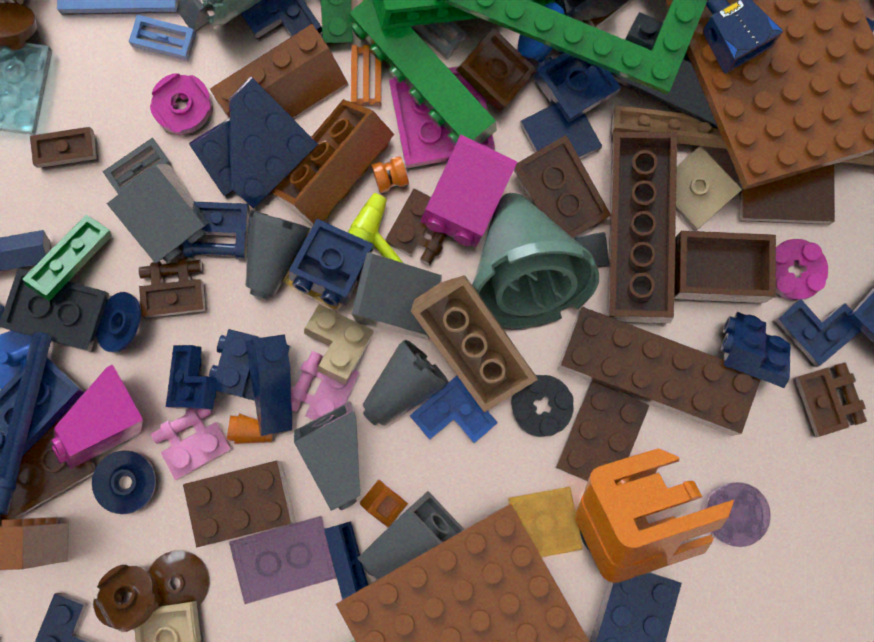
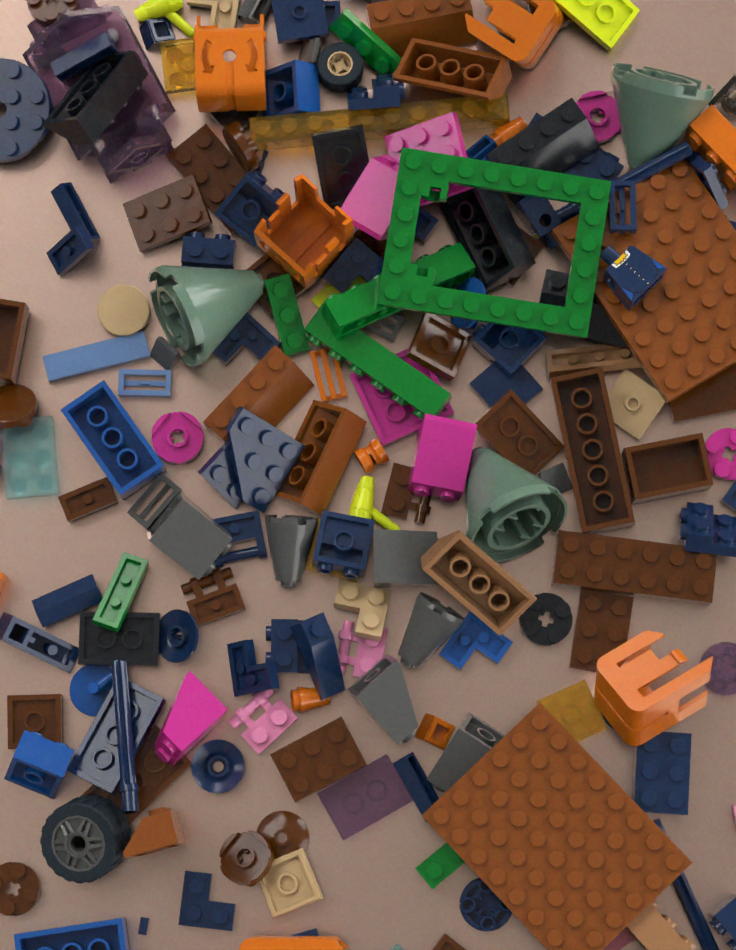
camera: 15 degrees left, 0 degrees up
none -> blue brick [61,380,166,500]

